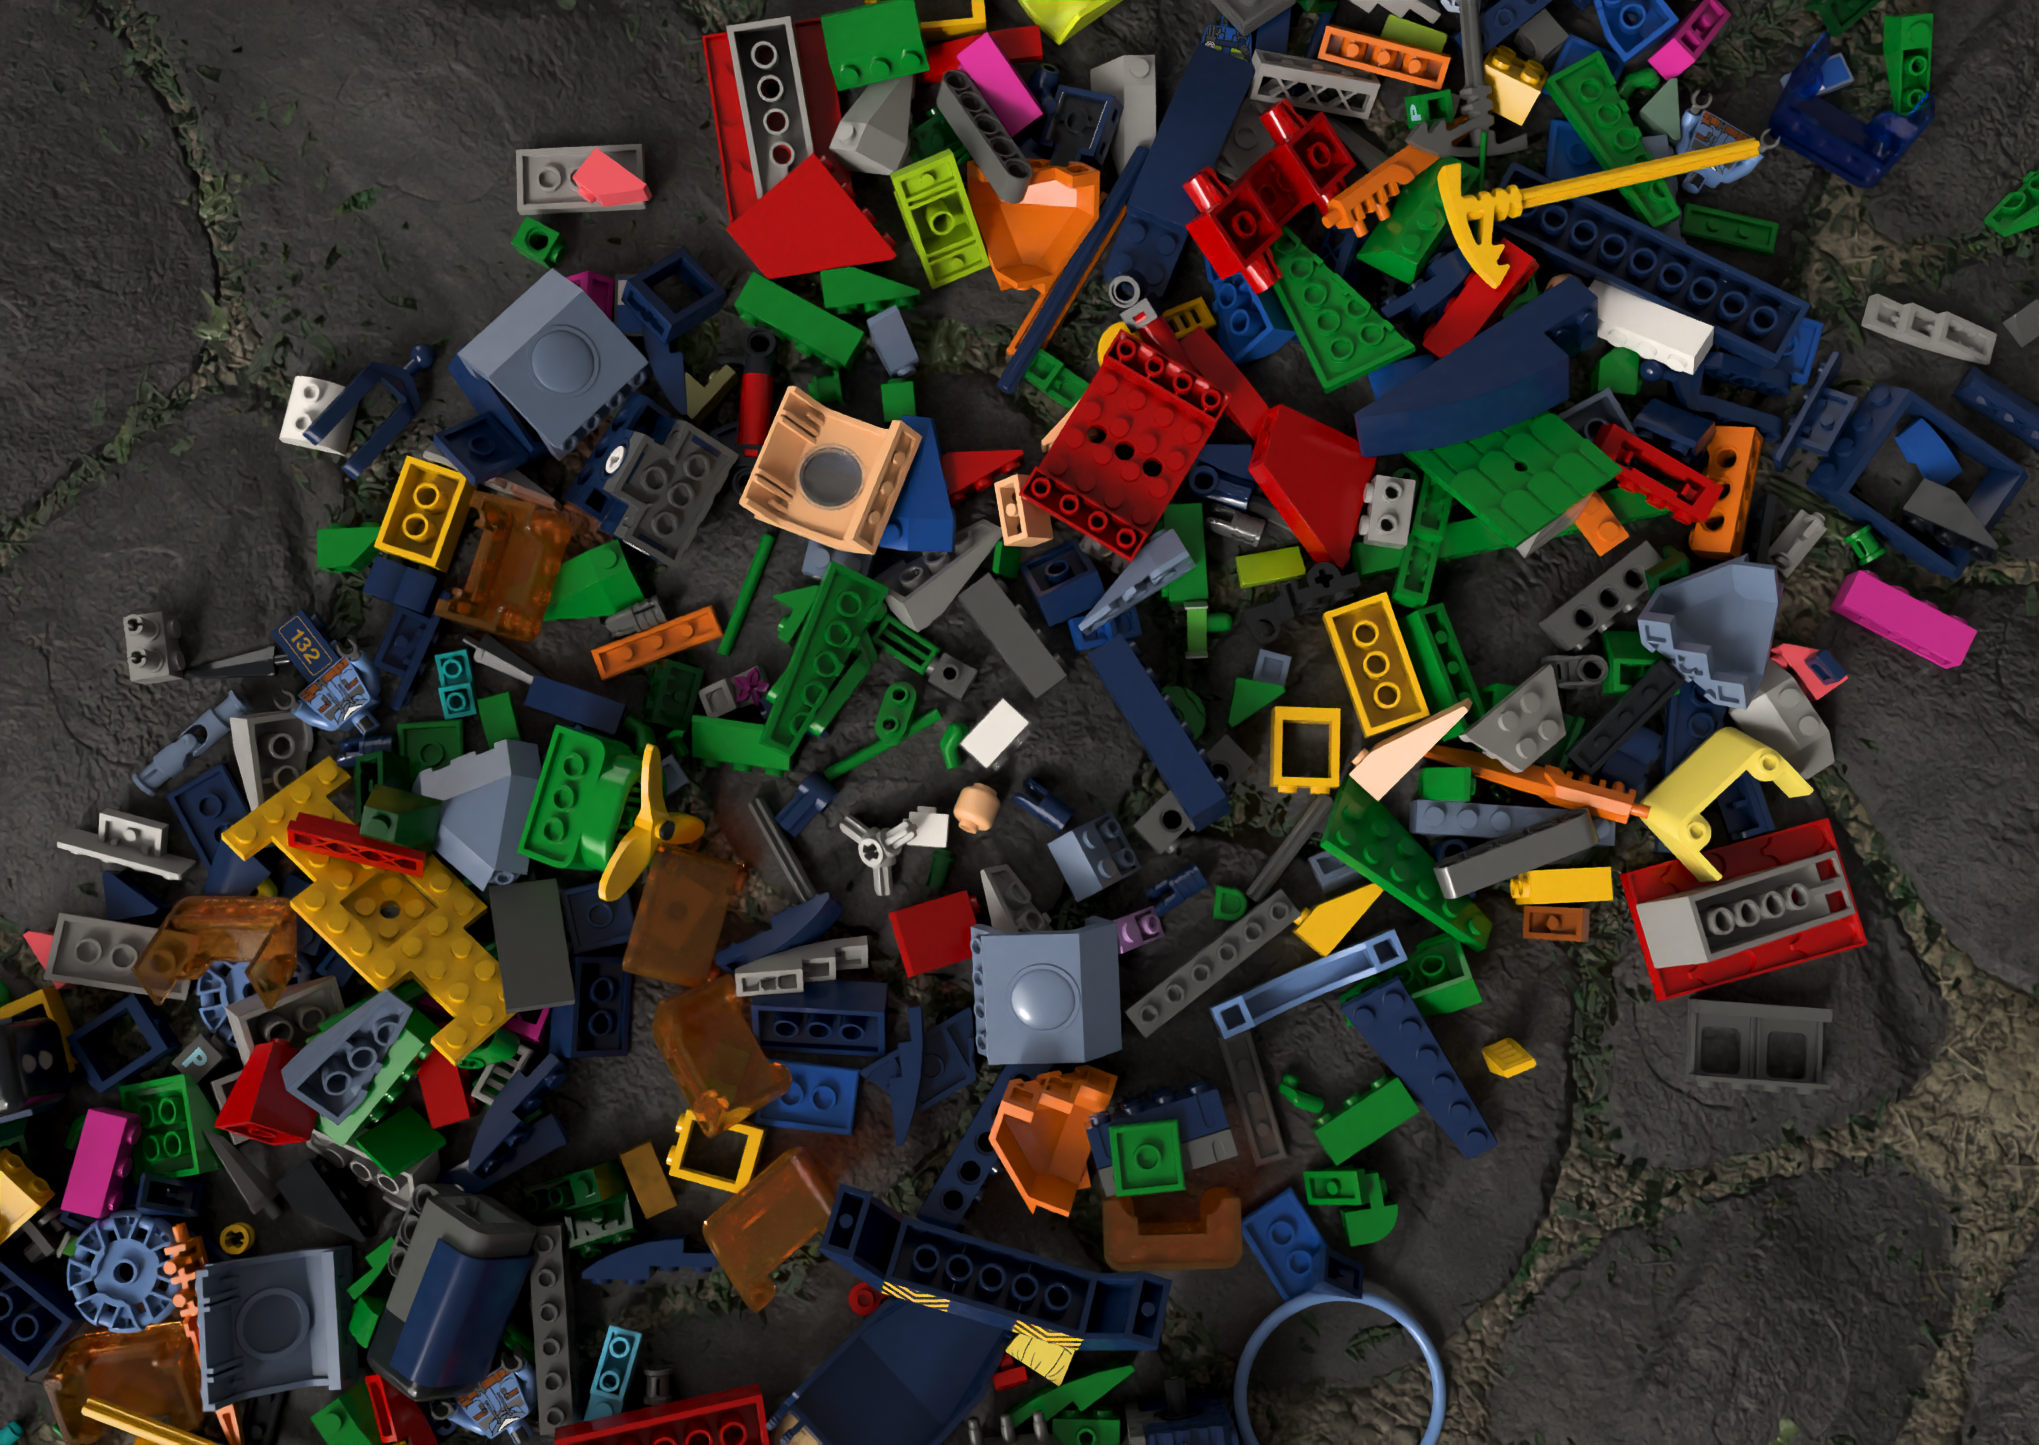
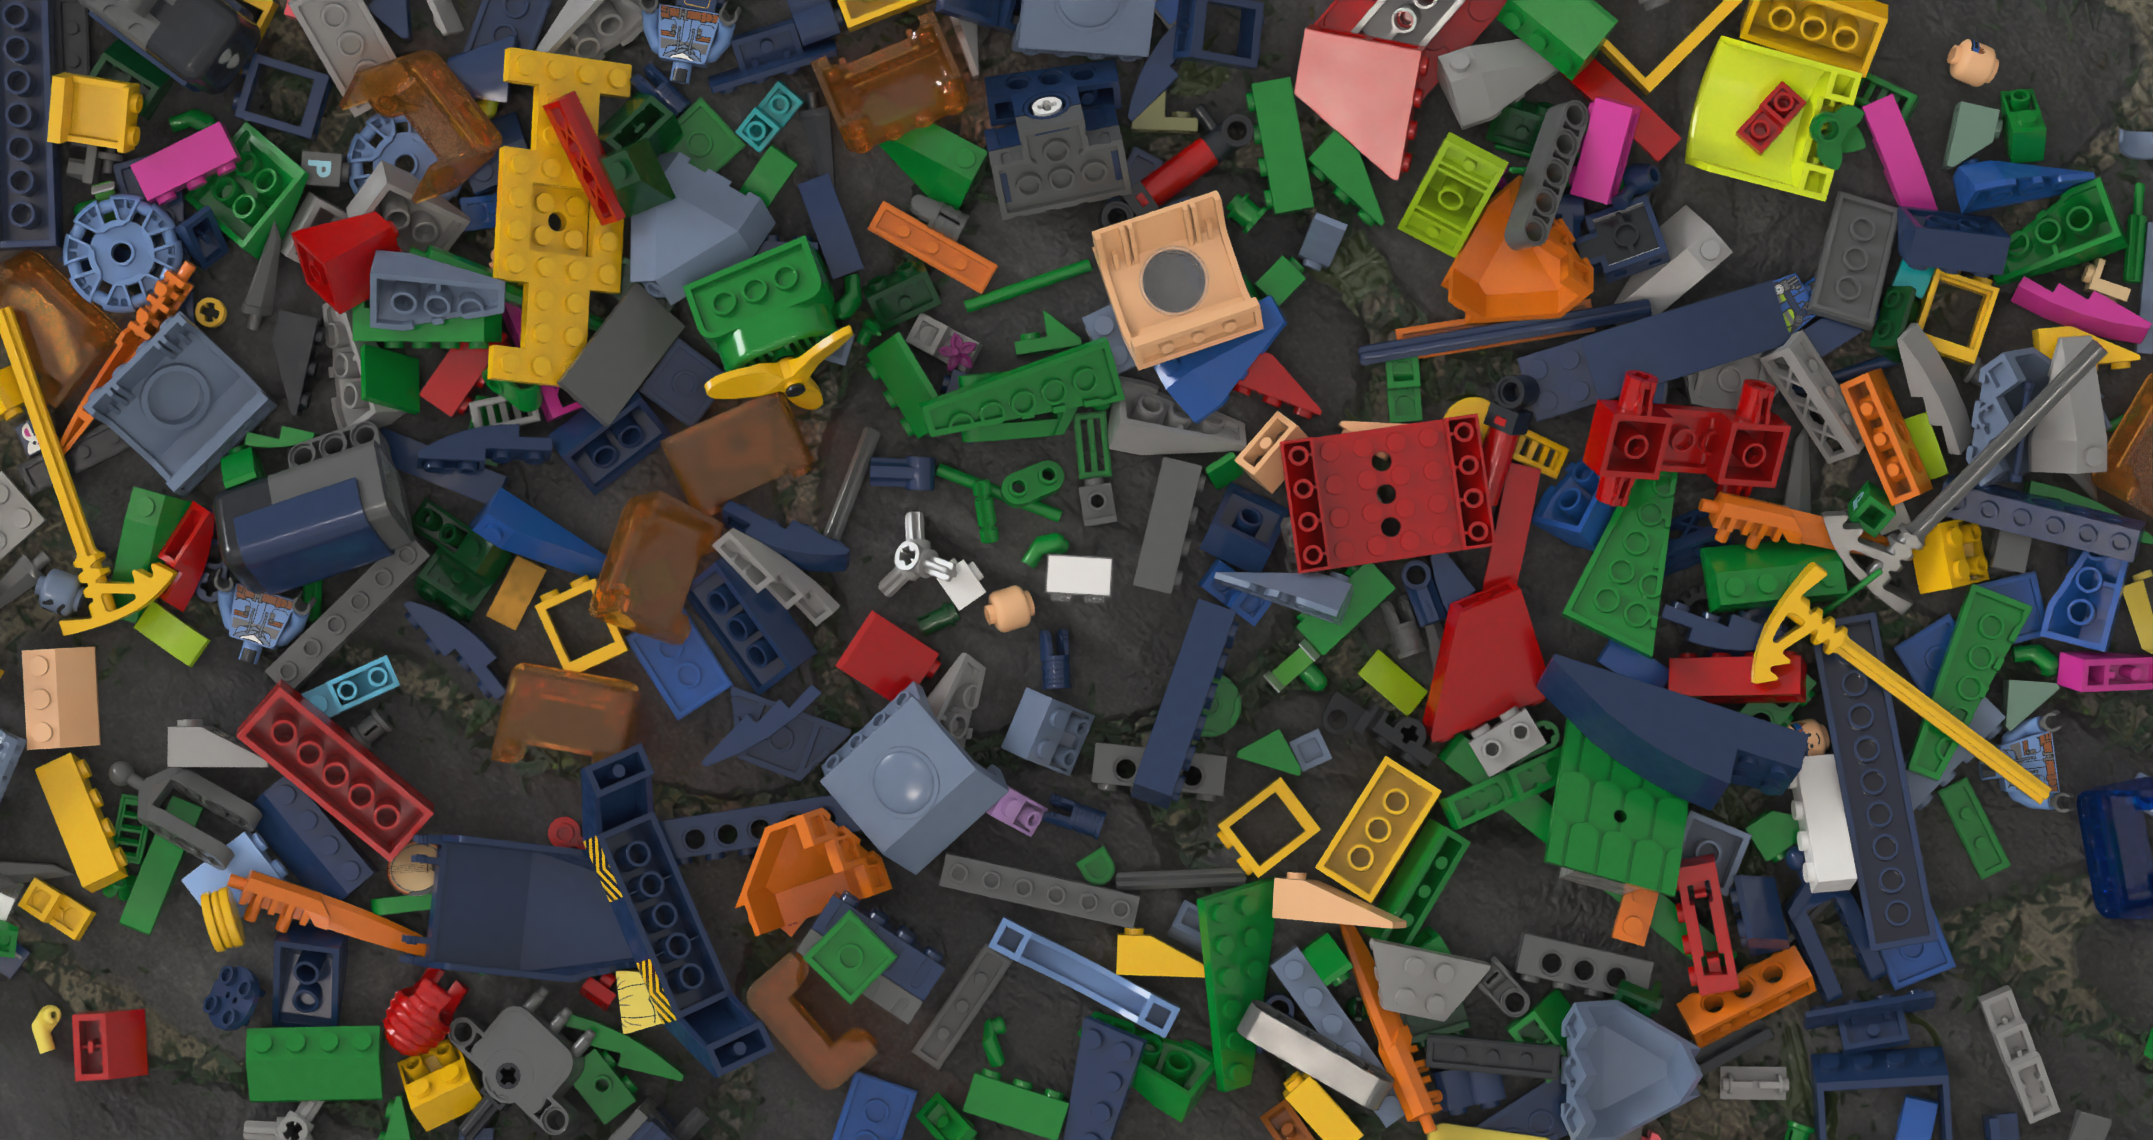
camera: 40 degrees right, 5 degrees up
none -> blue wedge [469,487,611,579]
none -> green axle [972,479,999,544]

